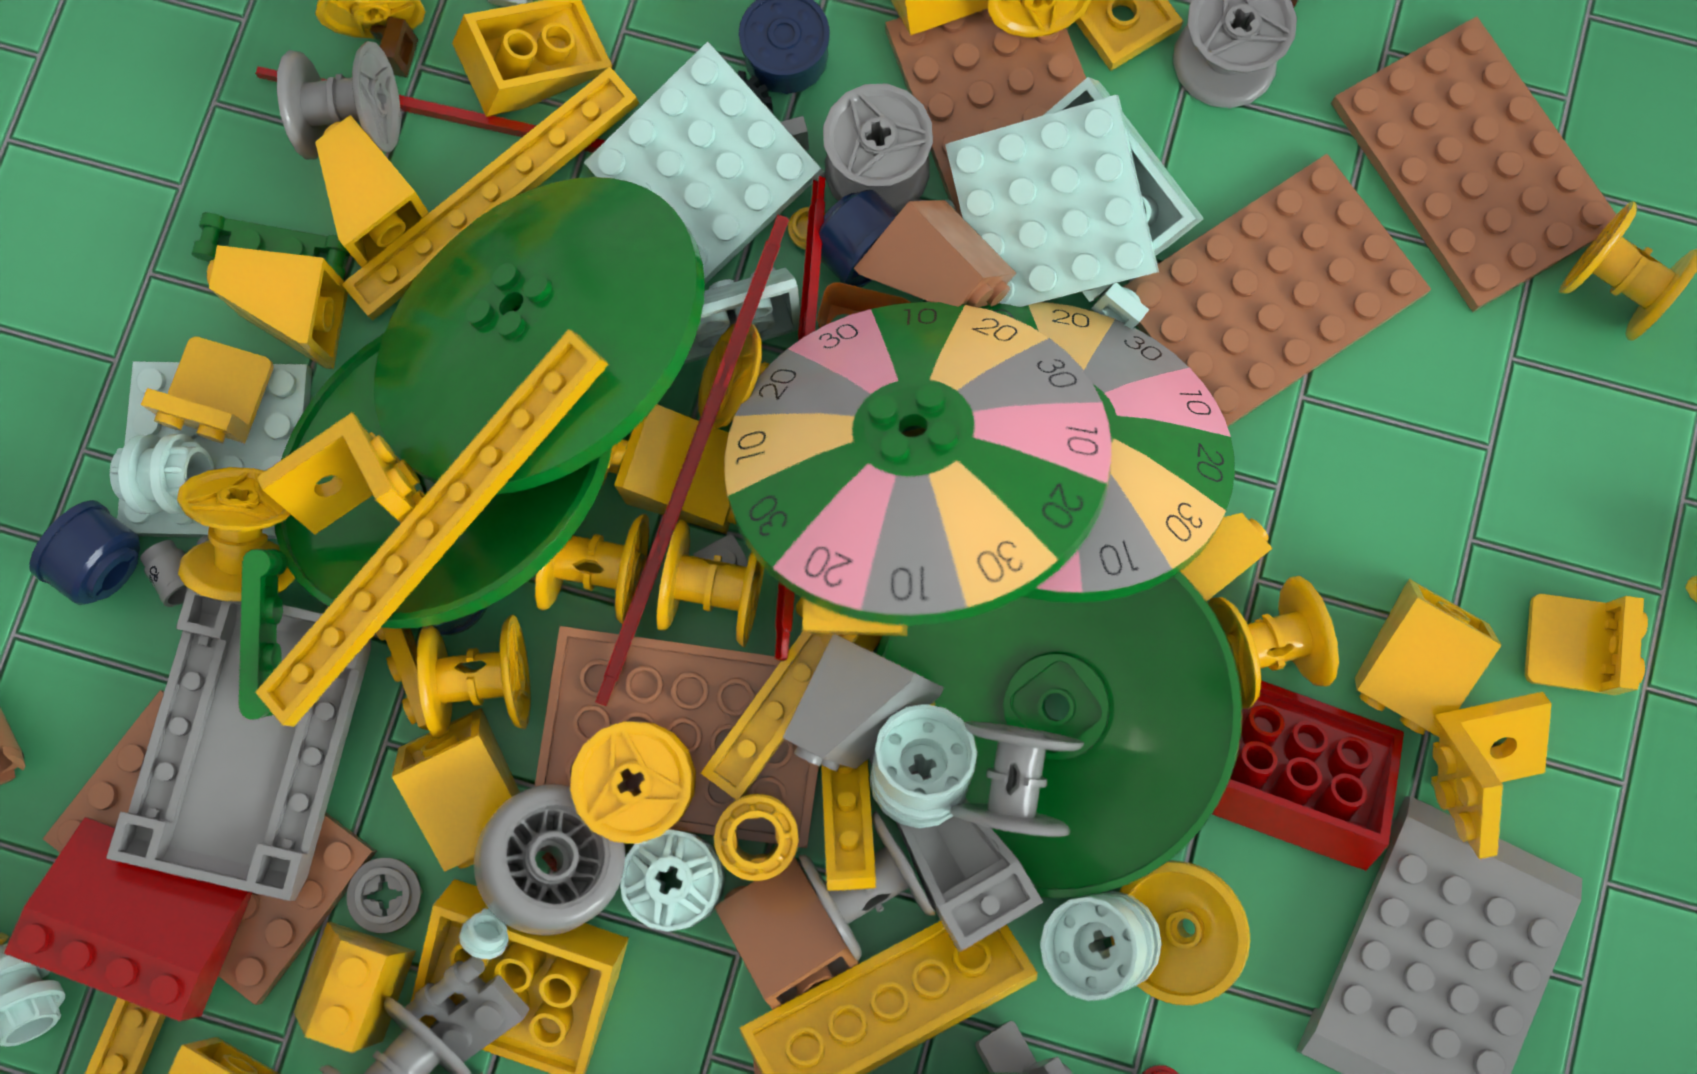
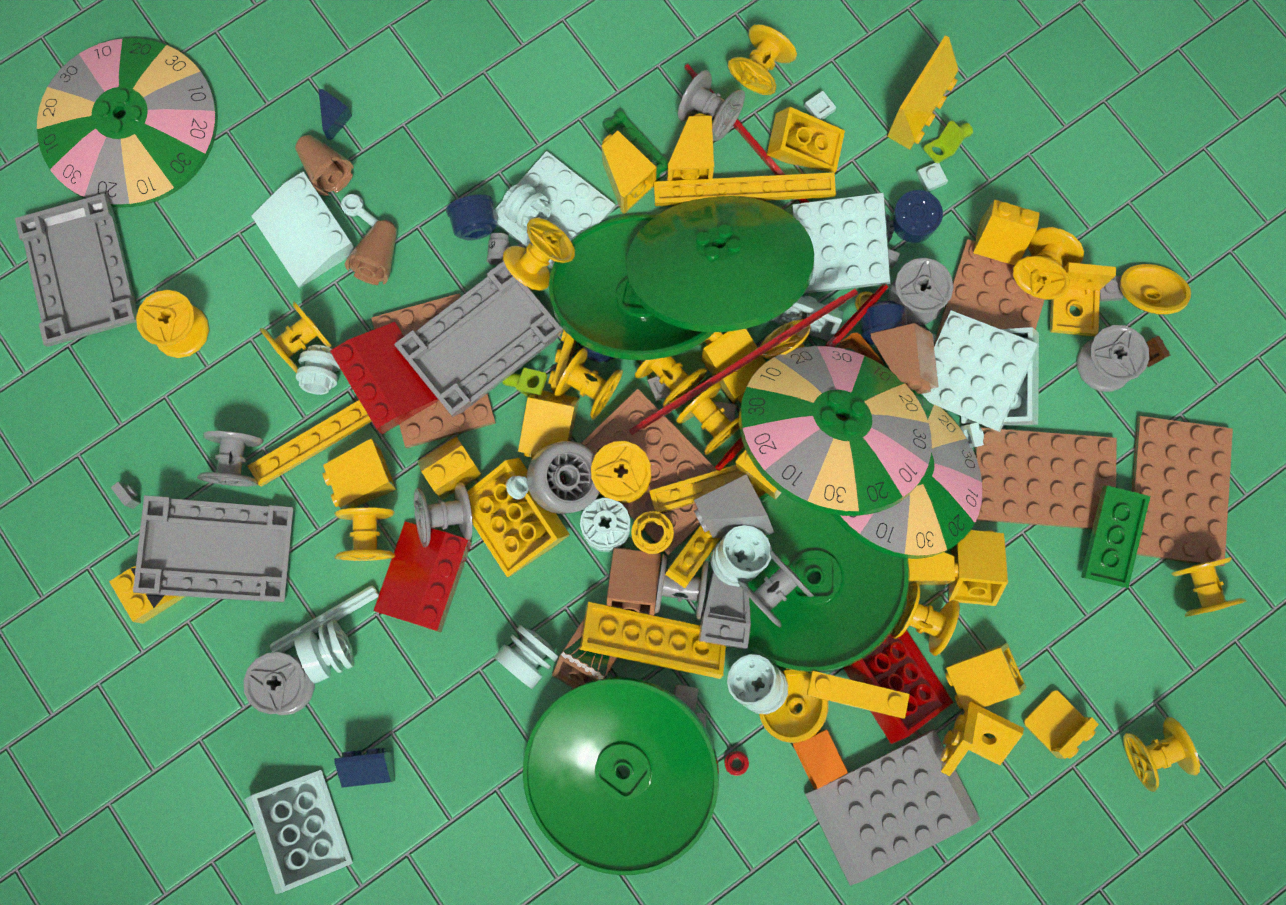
camera: 35 degrees right, 0 degrees up
yellow bracket [141,337,274,444] -> none
green plate [239,549,287,720] -> none
yellow plate [256,329,609,727] -> none
yellow bracket [257,412,425,535] -> none
light grey gear [347,858,423,933] -> none
reddish brown tile [370,17,418,78] -> none
light grey plate [405,956,530,1062] -> none
none -> lime bracket [503,368,548,398]
none -> light grey plate [647,376,671,403]
none -> orange piece [793,730,848,789]
none -> yellow plate [807,671,910,719]
none -> yellow slope [948,530,1008,606]
none -> green plate [1081,485,1151,588]

